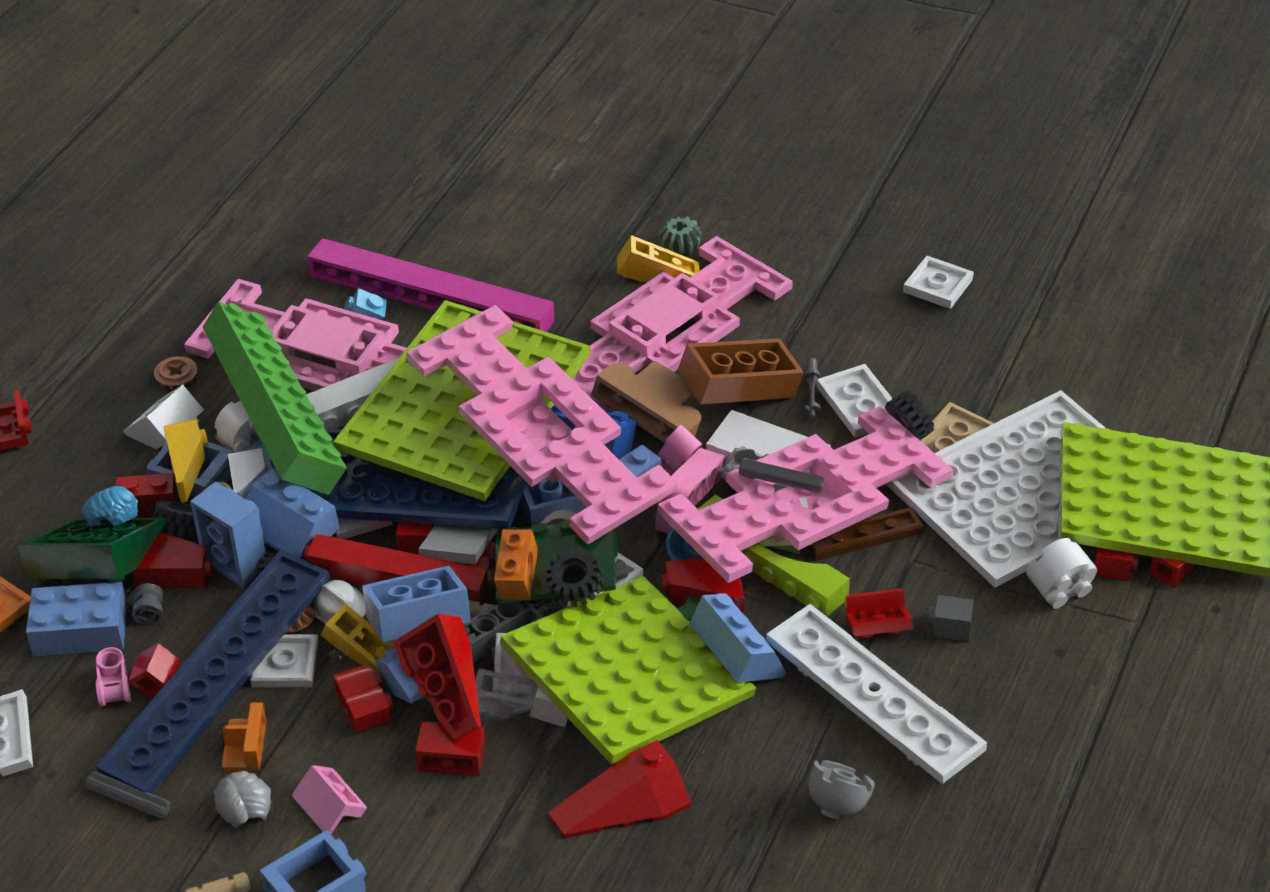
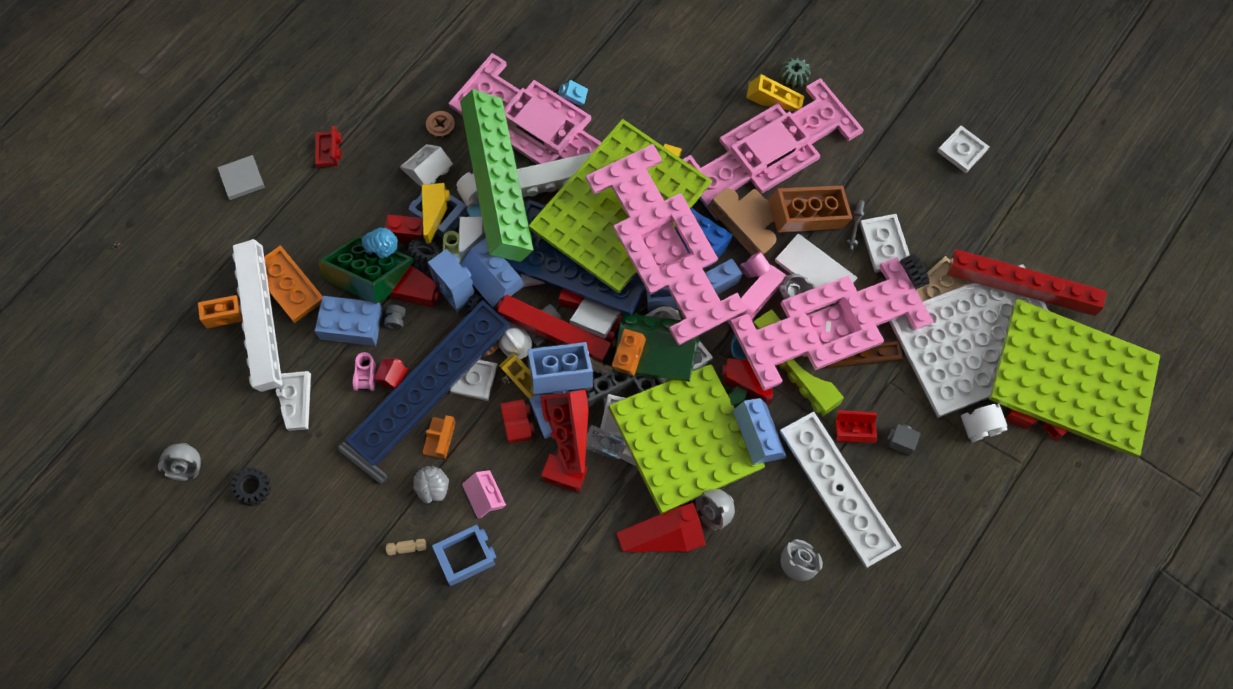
camera: 10 degrees right, 25 degrees up
dark pink brick [307,238,554,332] -> none
black tyre [545,548,603,607] -> none
dark grey axle [739,458,824,493] -> none
none -> light grey cylinder [695,489,735,530]
none -> red brick [947,249,1107,316]

